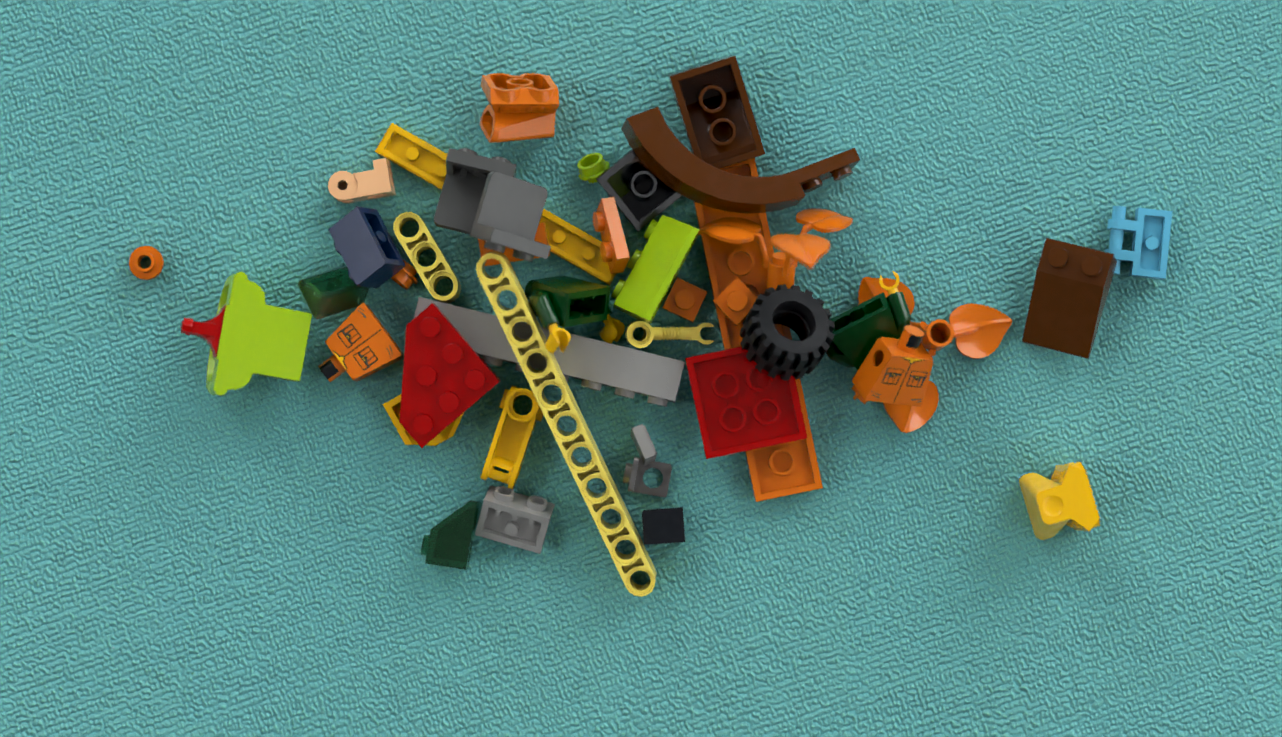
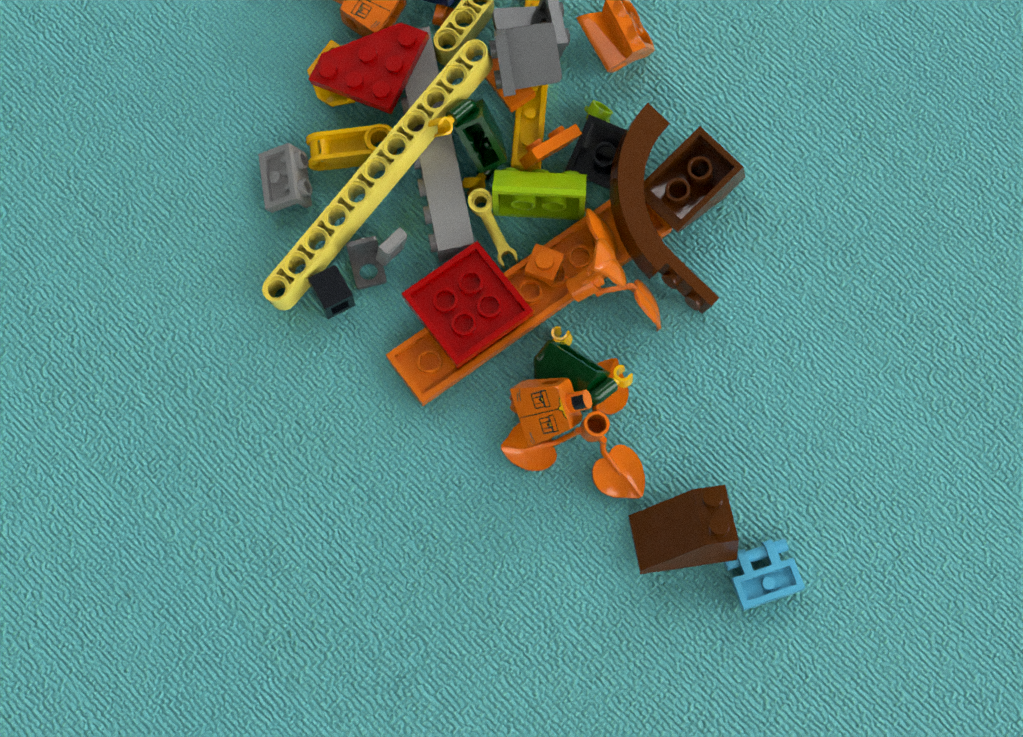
camera: 65 degrees right, 15 degrees down
clear green slope [421,500,480,570] -> none
orange plate [663,277,707,323] -> none
black tyre [740,284,835,380] -> none
yellow piece [1019,462,1100,540] -> none

